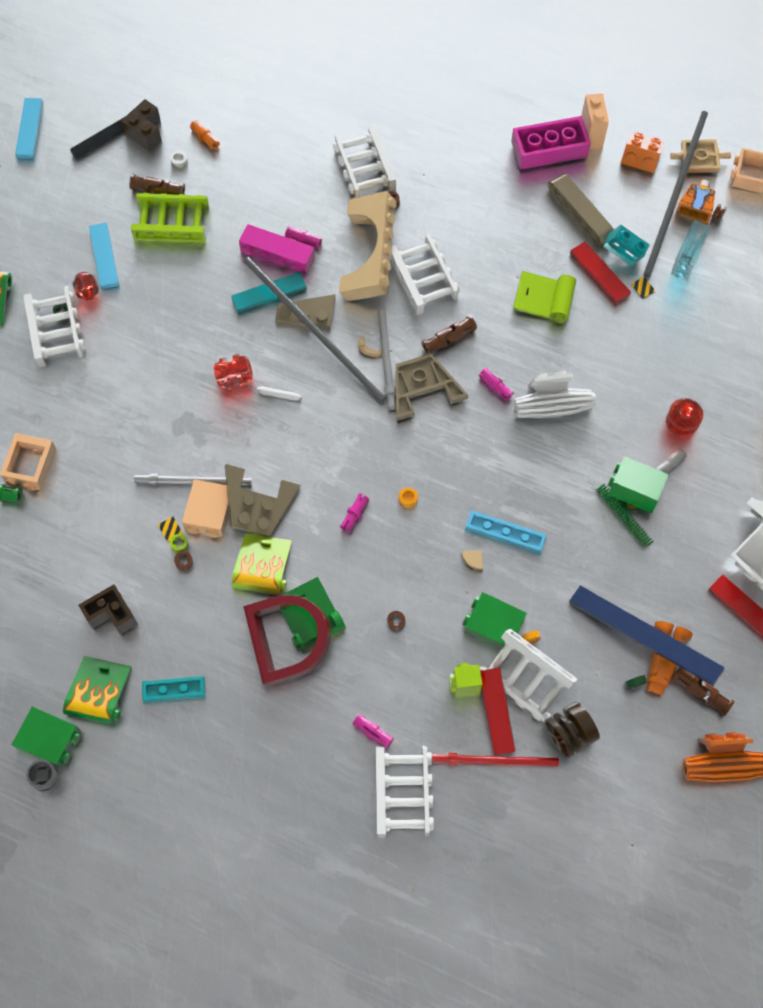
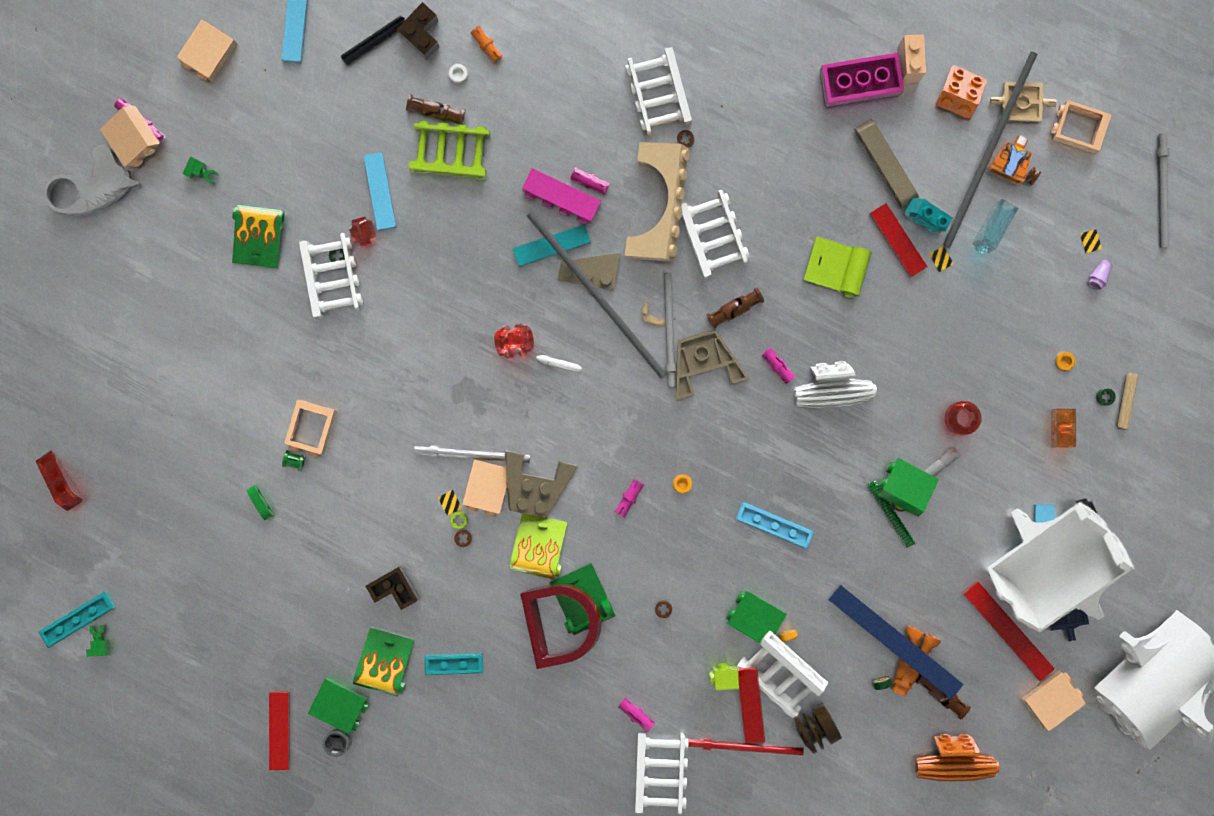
camera: 10 degrees right, 20 degrees up
tan tile [461,550,483,571] -> none

